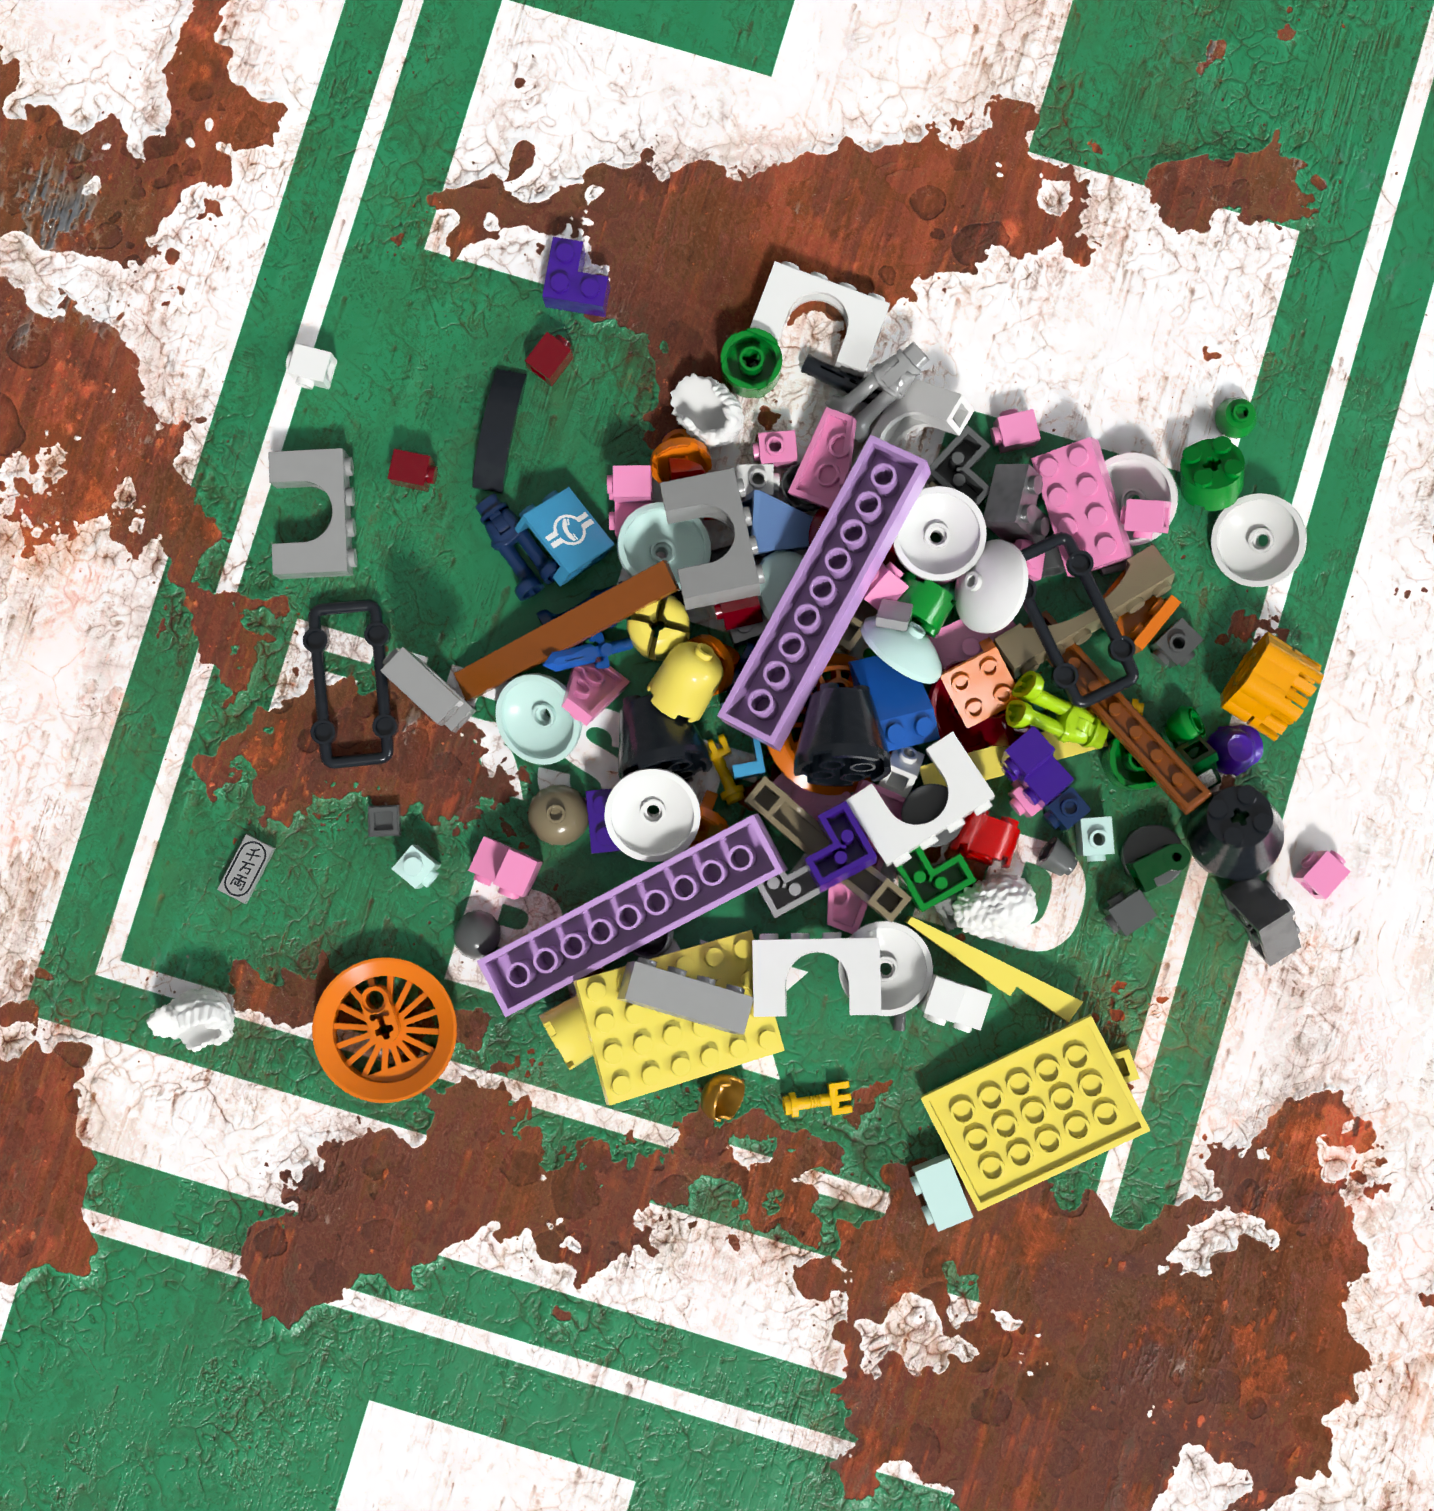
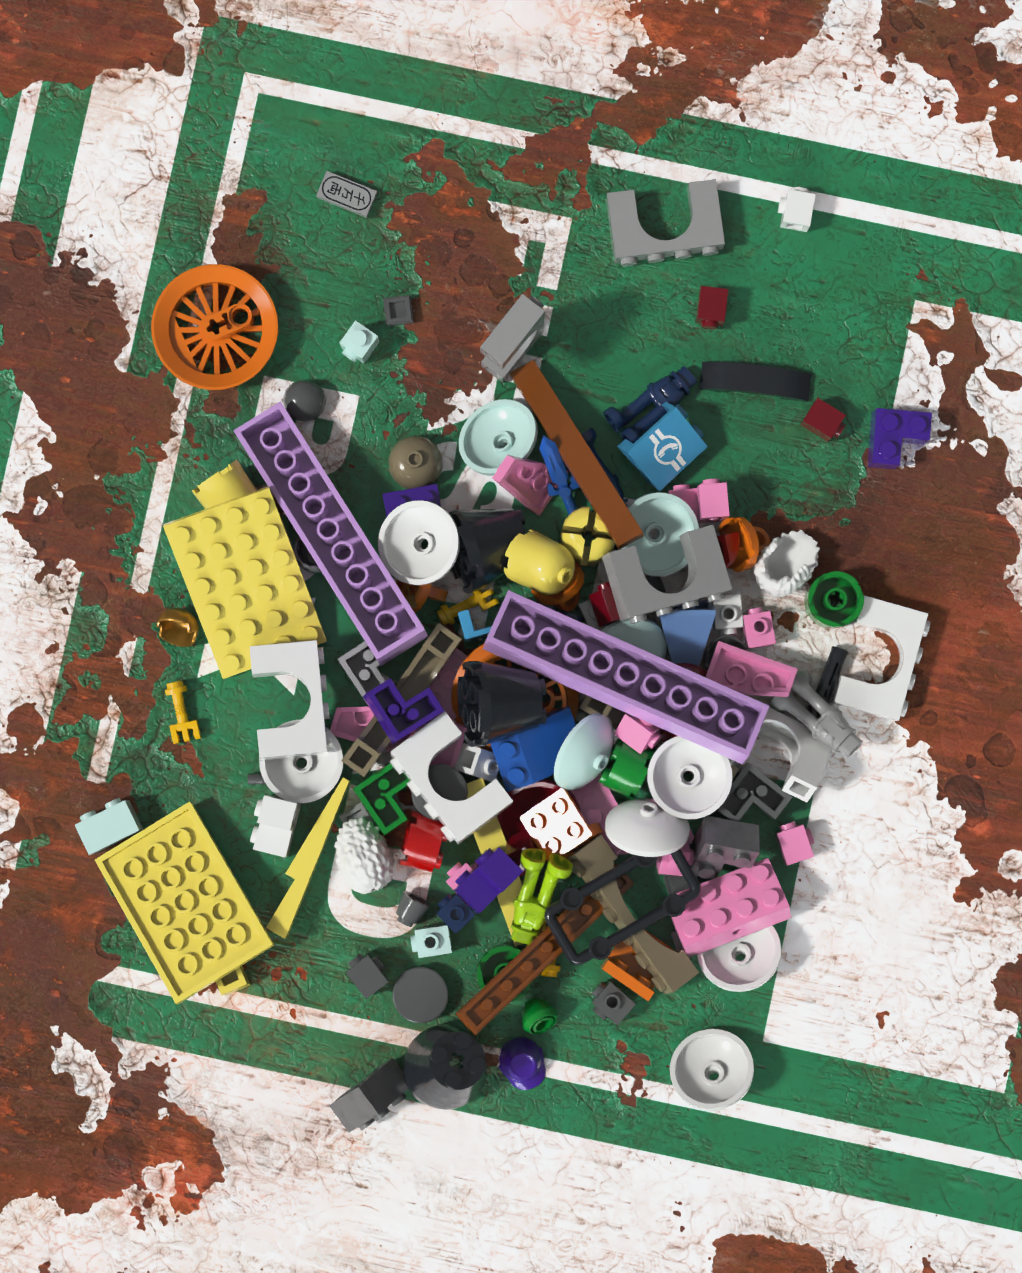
camera: 85 degrees right, 0 degrees up
white piece [146,988,235,1052] -> none
black bar [303,599,399,769] -> none
bright pink brick [468,836,543,900] -> none
light grey brick [617,957,754,1035] -> none
light grey tile [875,599,913,631] -> none
bright pink brick [1120,499,1171,539] -> none
dark green leg [1125,843,1191,892] -> none
dark green leg [1175,735,1222,790] -> none
green brick [1180,436,1245,511] -> none
green cone [1215,397,1257,439] -> none
light orange piece [1220,632,1324,741] -> none
bright pink brick [1293,850,1351,899] -> none

